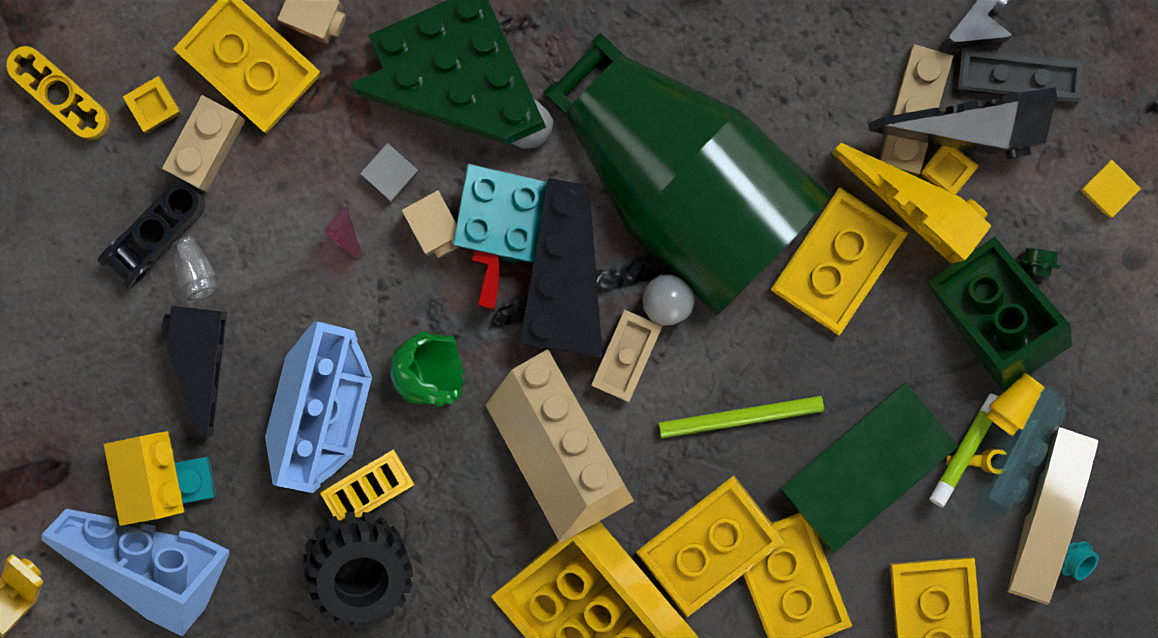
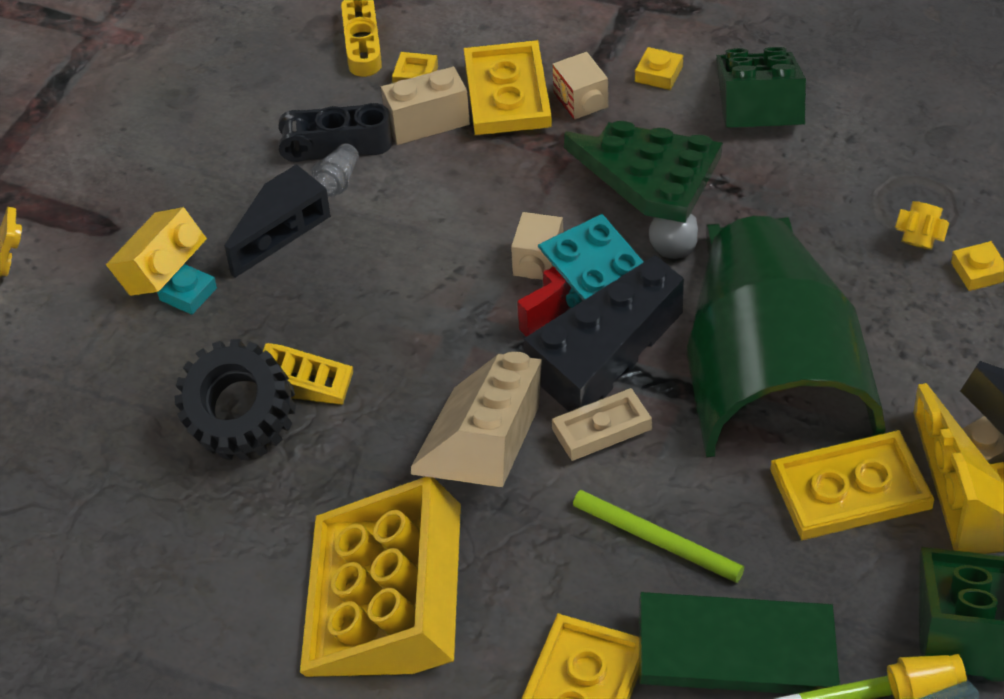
camera: 45 degrees right, 40 degrees down
light blue wedge [42,509,229,636] -> none
light blue wedge [265,321,372,493] -> none
clear pink slope [325,207,363,259] -> none
light grey tile [360,143,419,202] -> none
green hair [390,331,464,407] -> none
yellow tile [636,475,786,618] -> none
light grey piece [642,274,695,326] -> none

